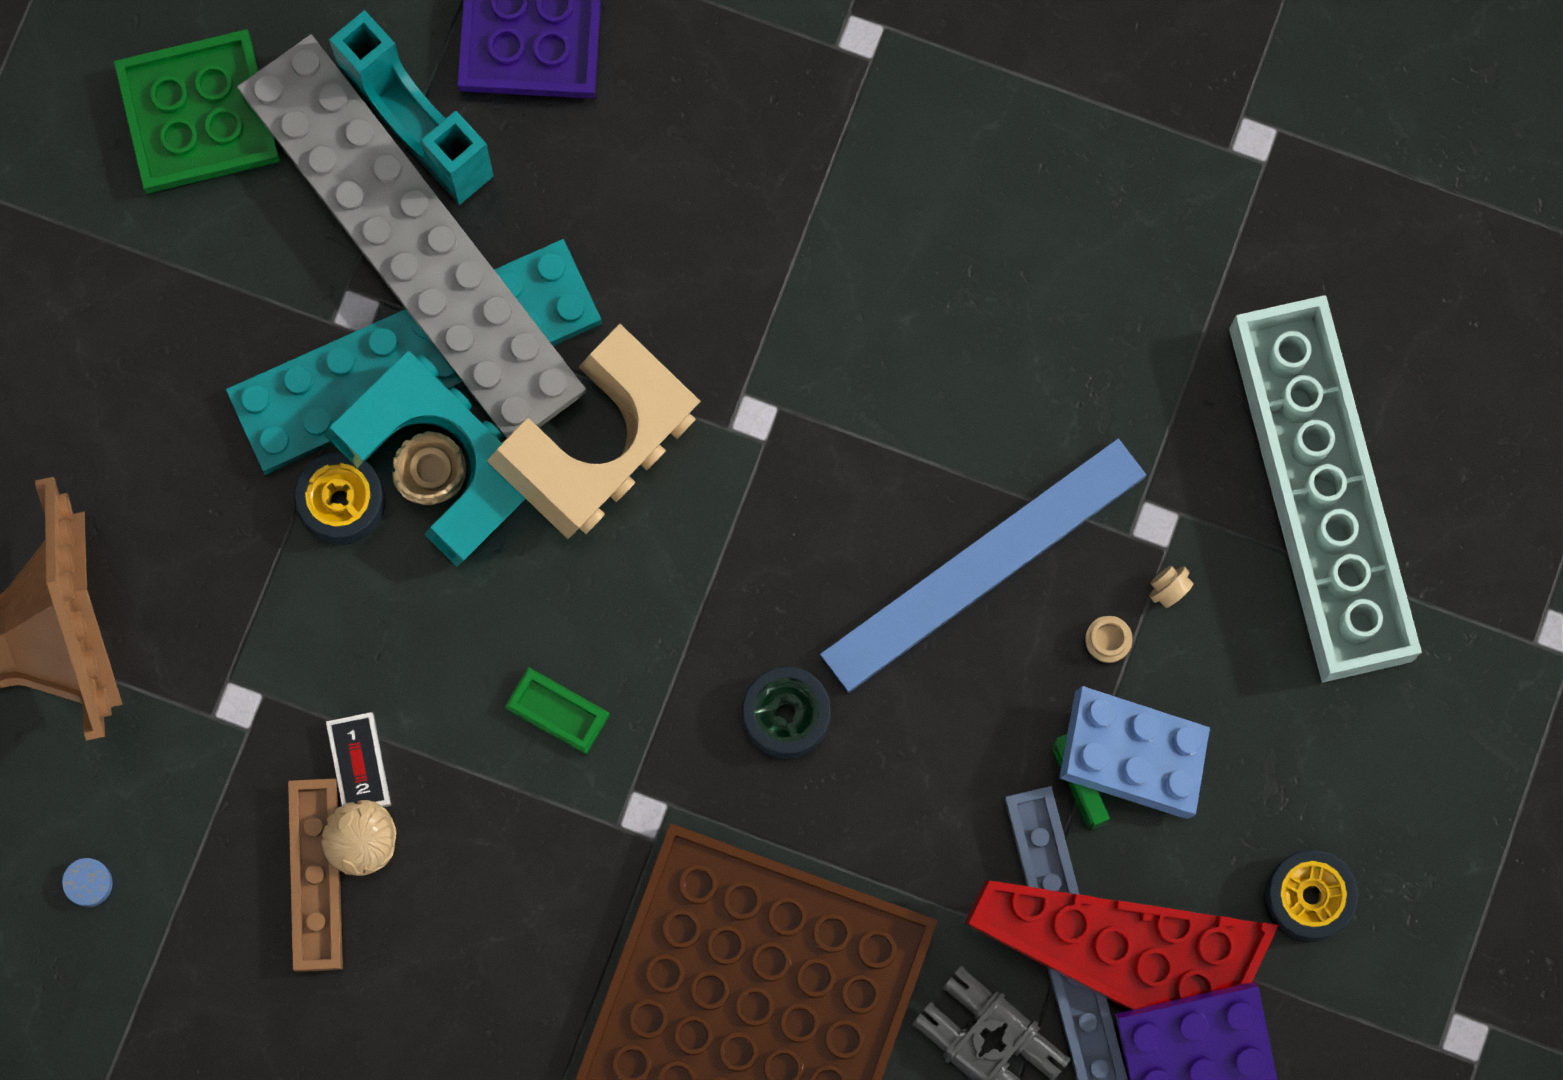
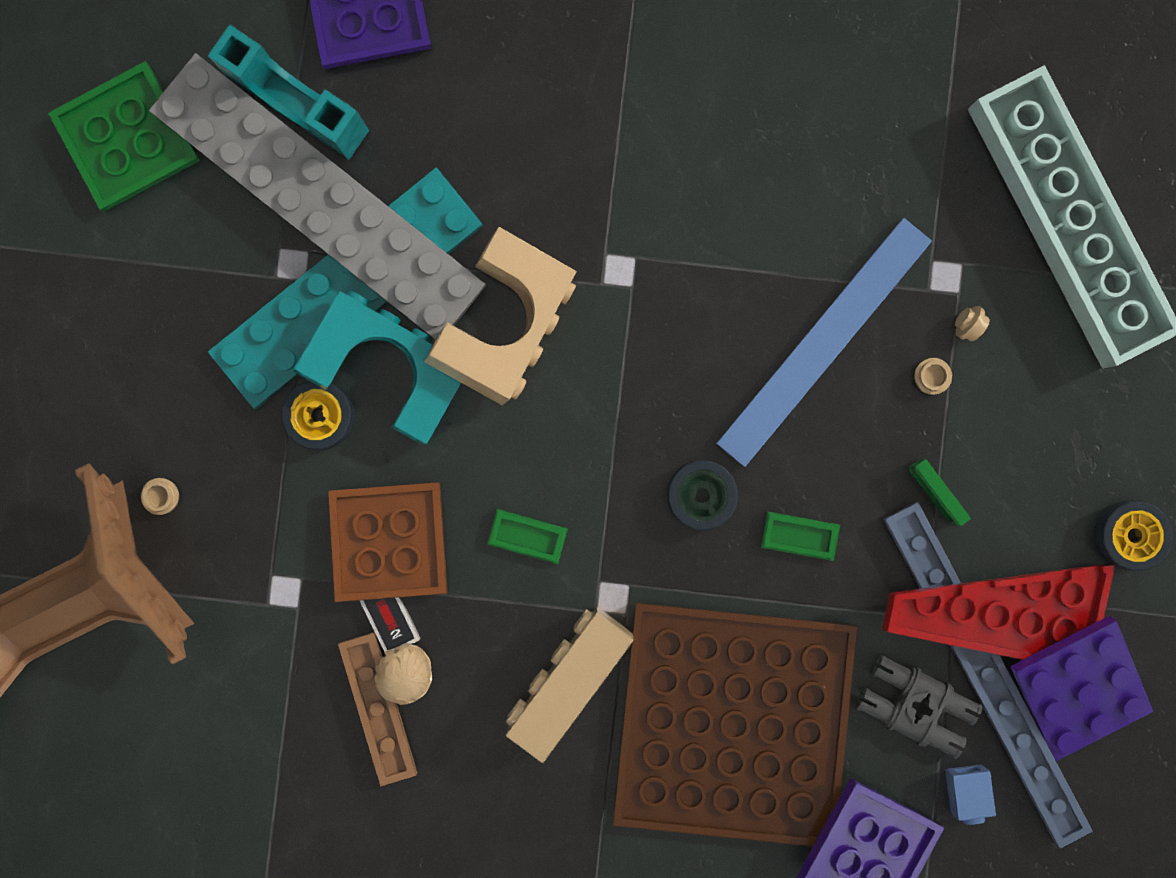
camera: 10 degrees left, 10 degrees up
medium blue tile [62,858,113,907] -> none
tan hair [392,431,466,505] -> none
medium blue plate [1060,686,1210,819] -> none
none -> tan plate [141,478,179,515]
none -> dark orange plate [328,482,448,602]
none -> tan brick [505,607,634,763]
none -> green tile [760,511,840,561]

